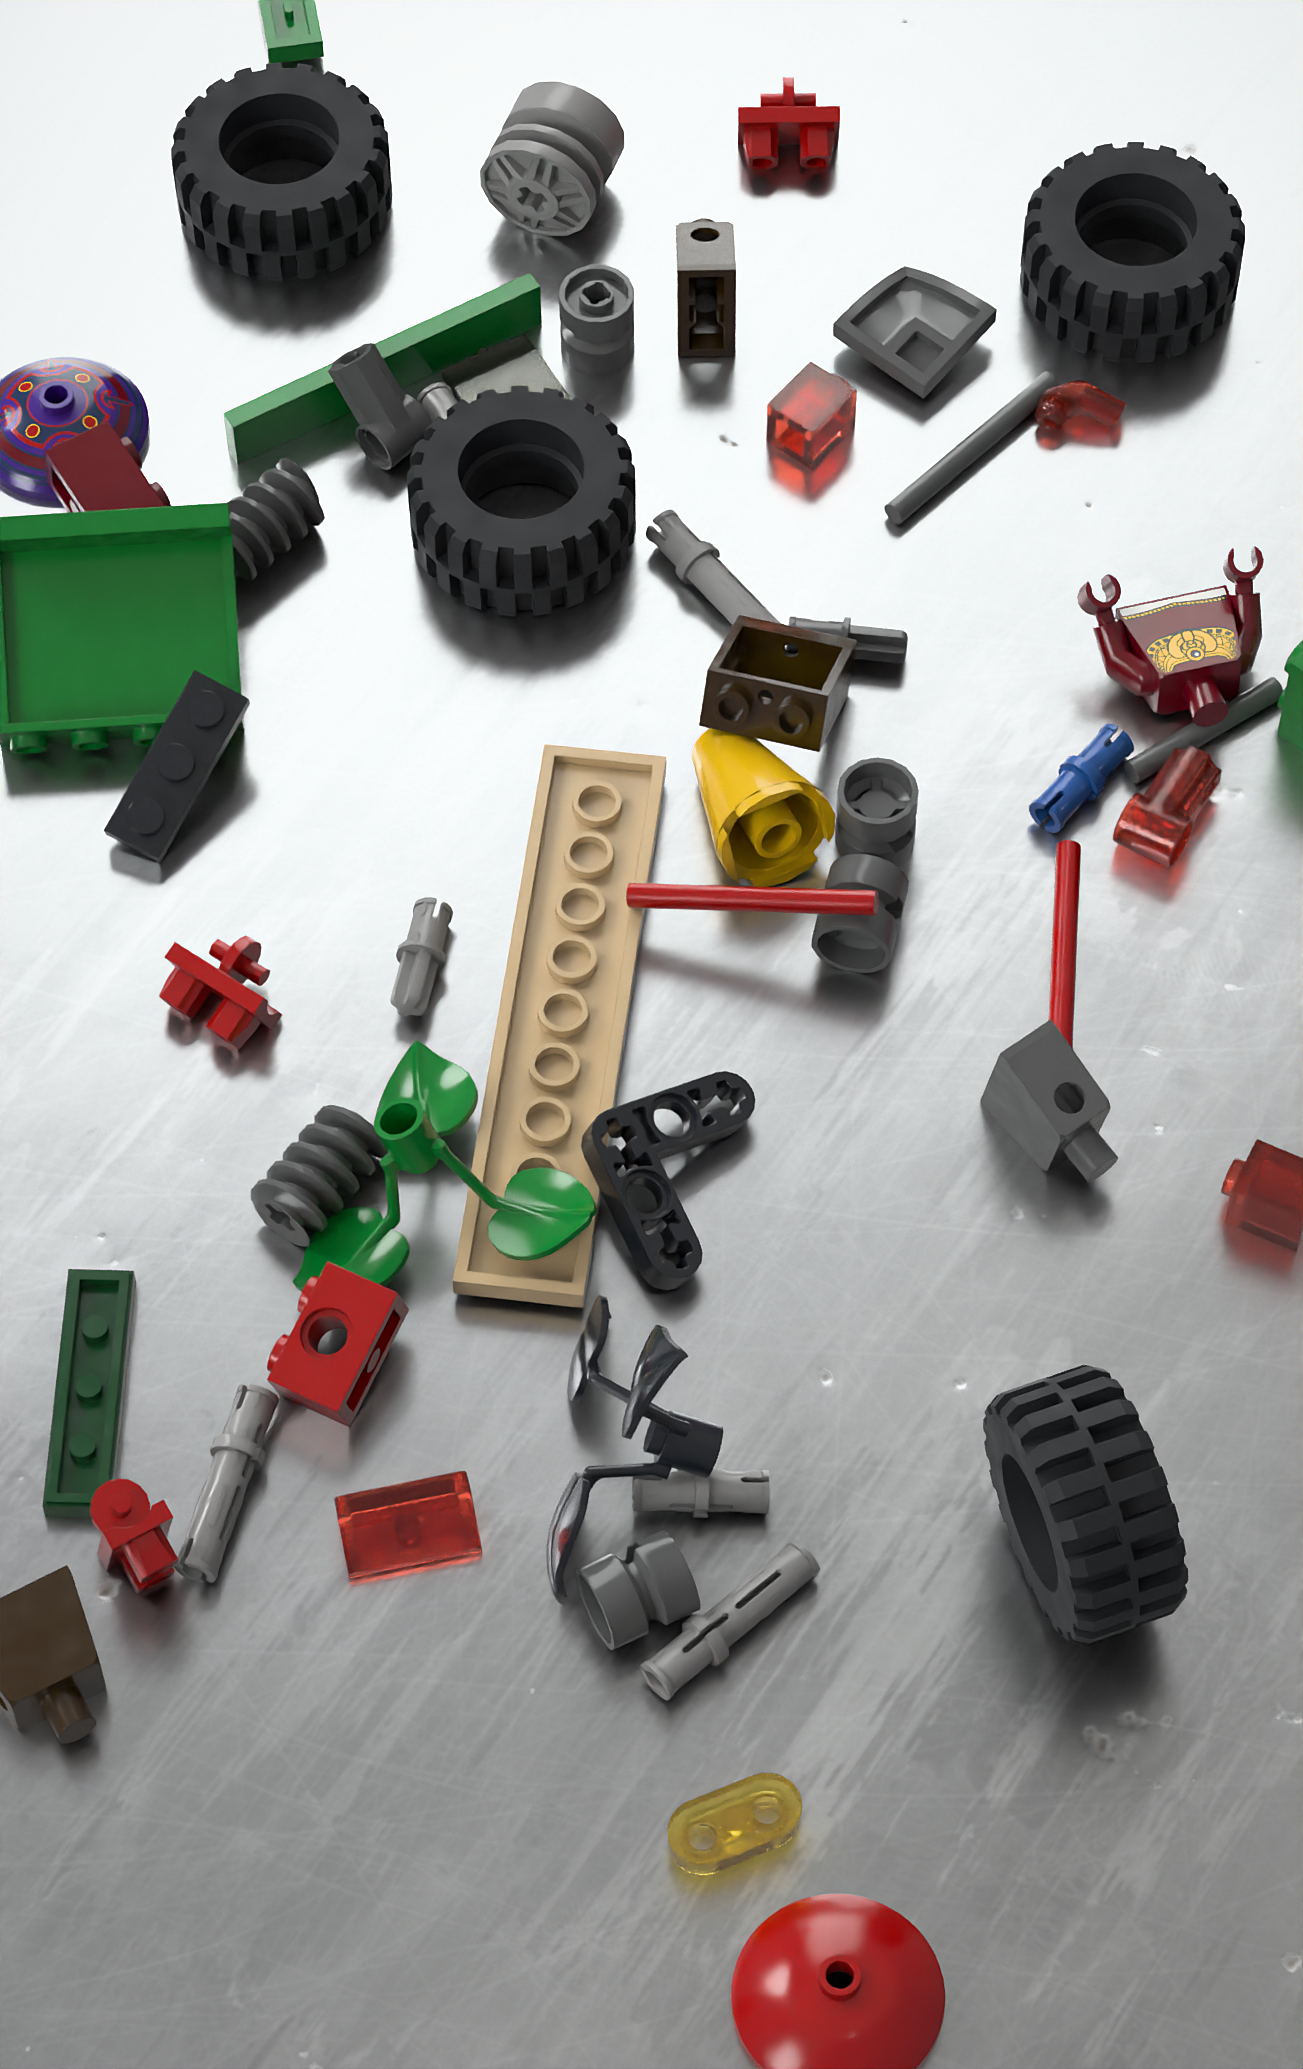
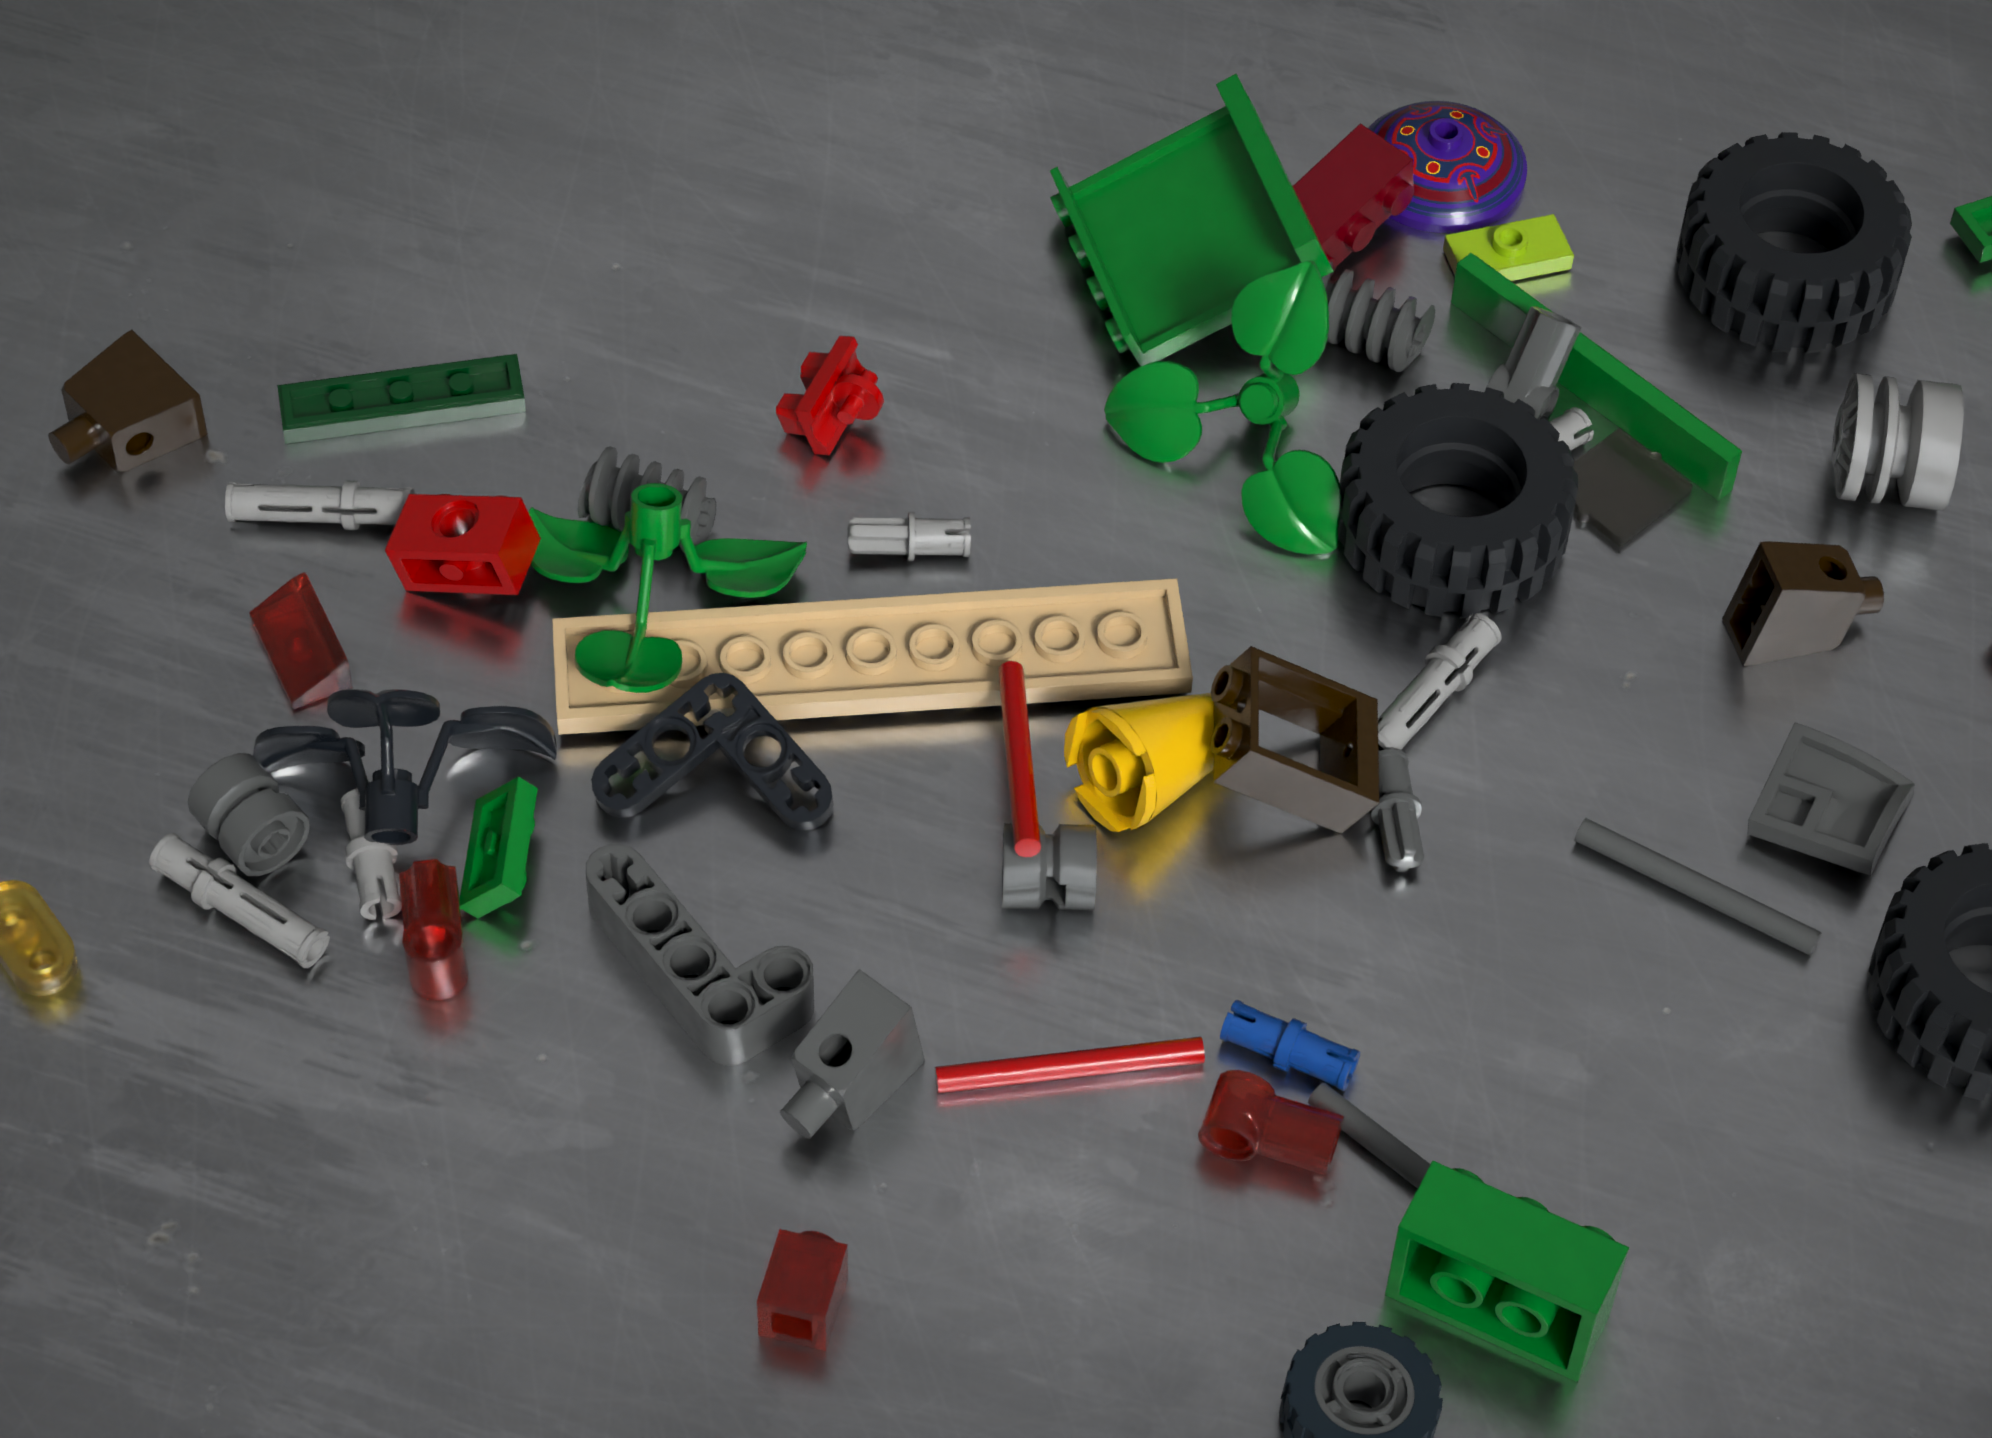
camera: 75 degrees right, 5 degrees down
red hips [90,1478,179,1595] -> none
black plate [104,670,250,863] -> none
dark grey wheel [559,264,635,375] -> none
clear red brick [766,361,857,470] -> none
dark grey wheel [835,757,919,867] -> none
black tyre [983,1365,1188,1644] -> none
clear red arm [1035,380,1126,431] -> none
dark red torso [1077,546,1264,727] -> none
none -> clear red piece [399,859,469,1000]
none -> green plate [458,776,538,919]
none -> dark grey beam [586,844,814,1066]
none -> green plant [1104,260,1342,554]
none -> lime plate [1443,214,1574,281]

